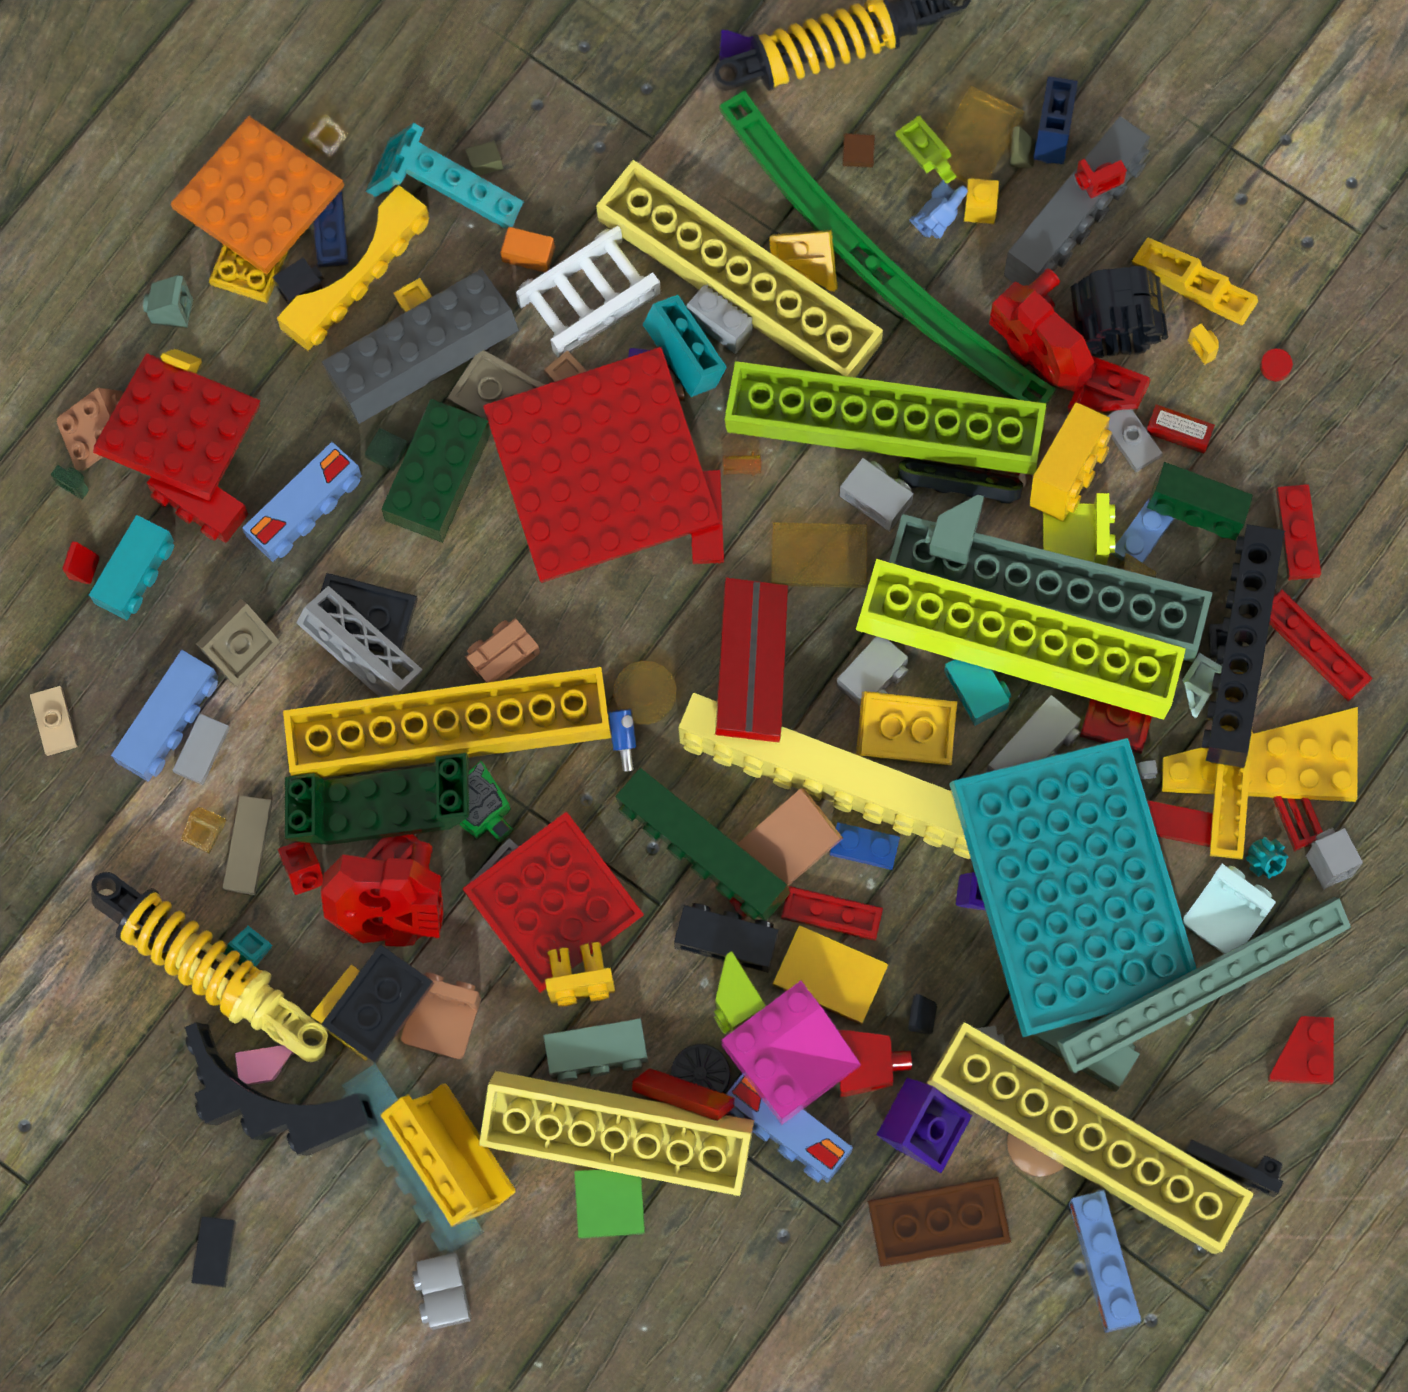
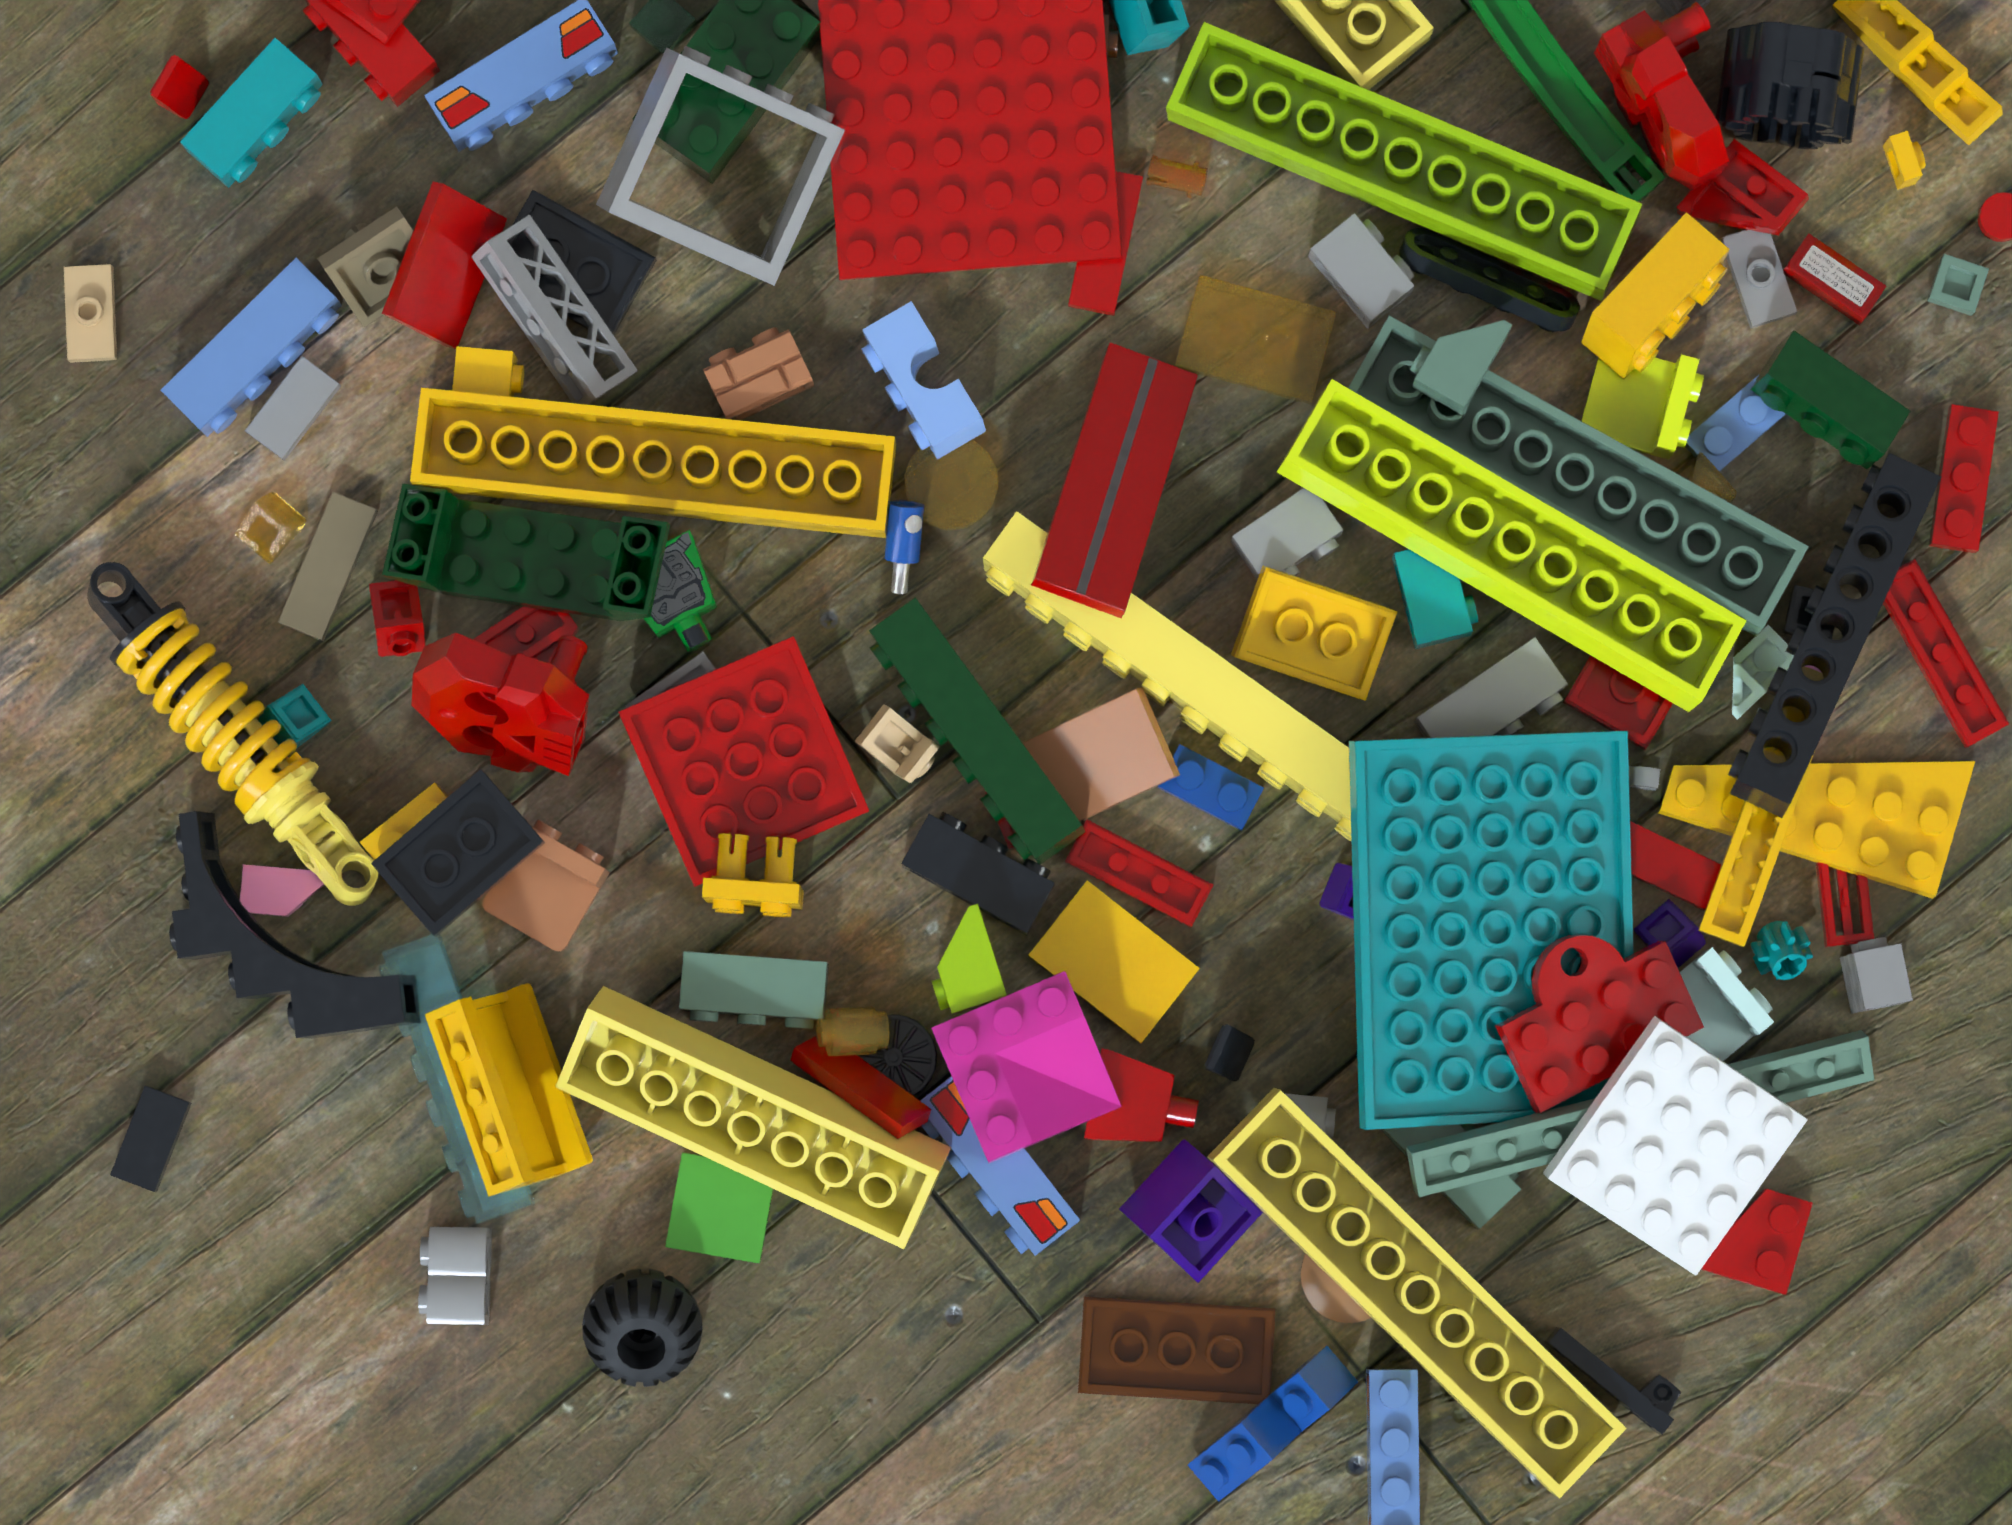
camera: 15 degrees right, 10 degrees up
none -> red tile [381,182,507,349]
none -> yellow brick [452,346,525,397]
none -> black wheel [582,1269,703,1387]
none -> light grey window [596,46,845,286]
none -> clear yellow brick [816,1007,889,1056]
none -> tan bracket [855,704,939,783]
none -> light blue arch [861,301,986,460]
none -> blue arch [1188,1346,1358,1502]
none -> red plate [1495,935,1704,1113]
none -> white plate [1543,1016,1808,1275]
none -> dark purple slope [1633,899,1706,968]
none -> sand green plate [1927,254,1989,316]

